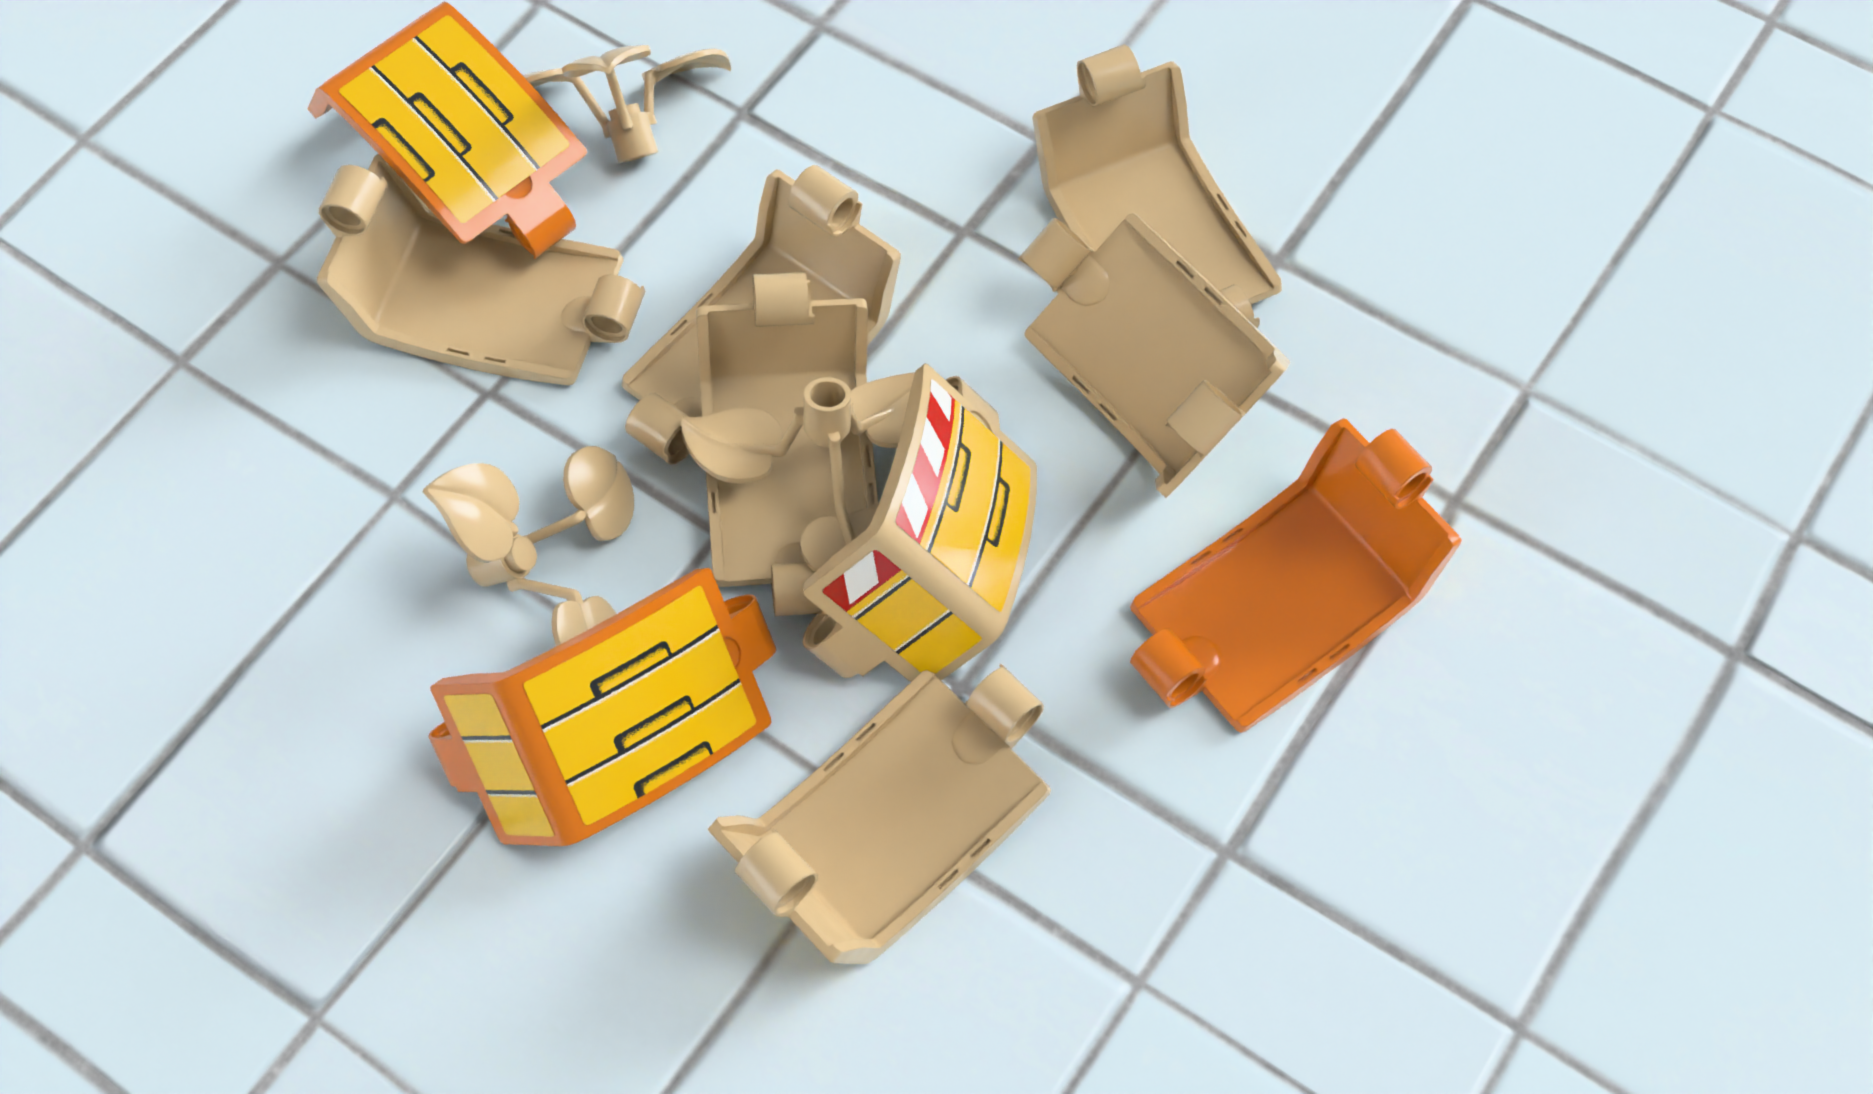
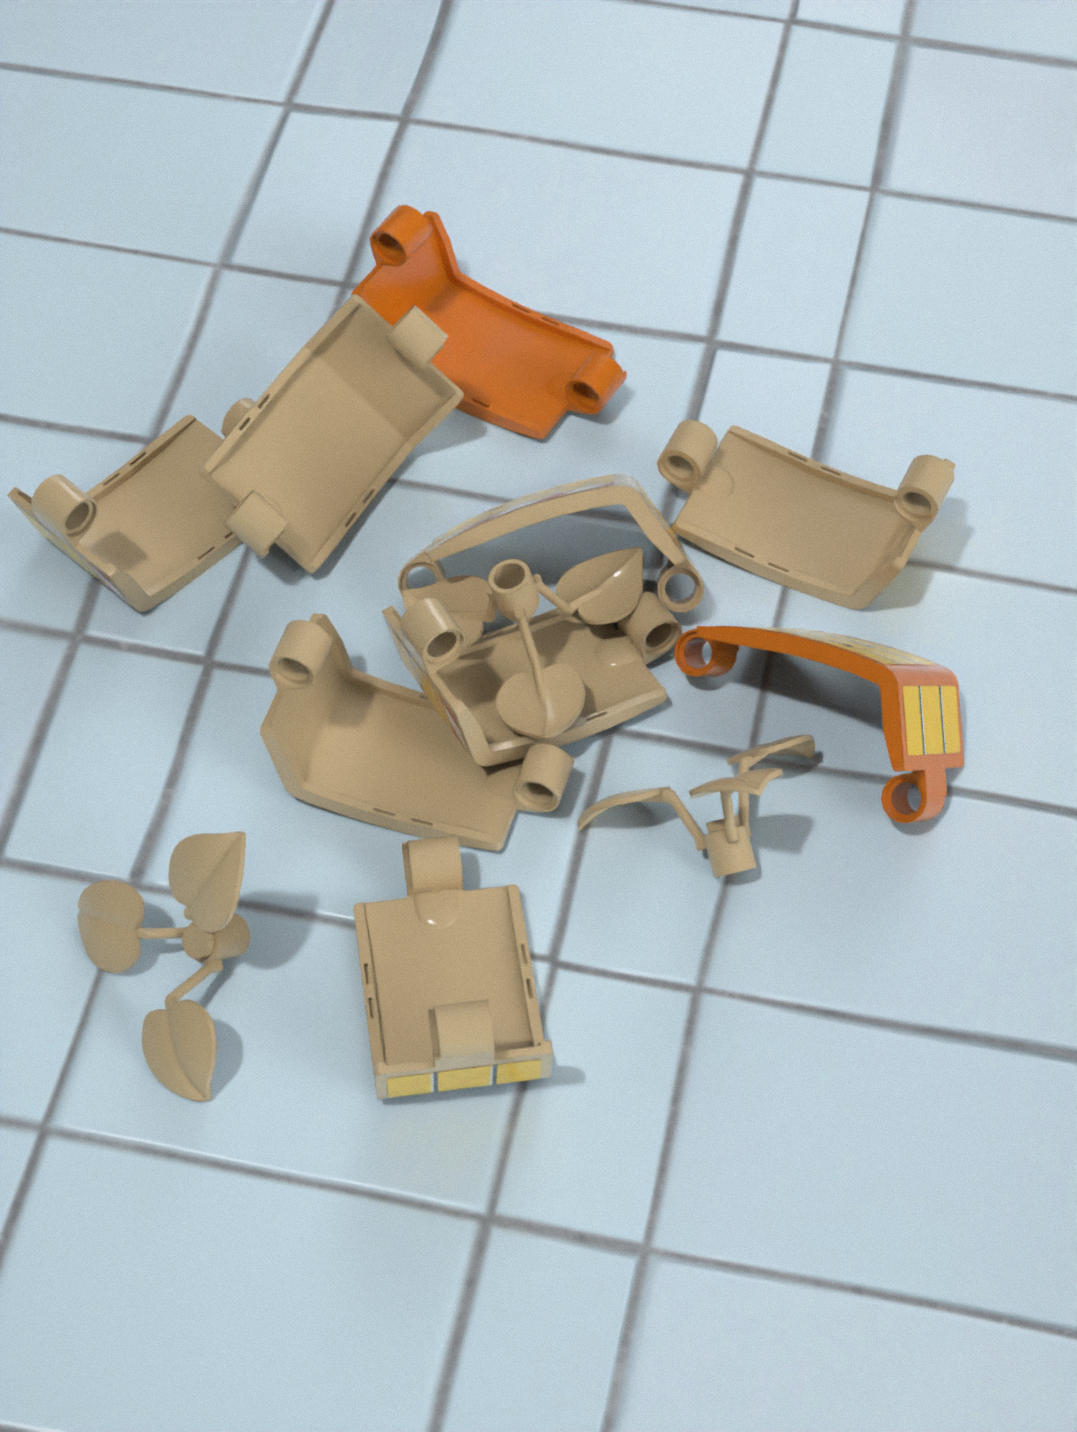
camera: 115 degrees left, 10 degrees down
panel [307,1,587,259] -> none

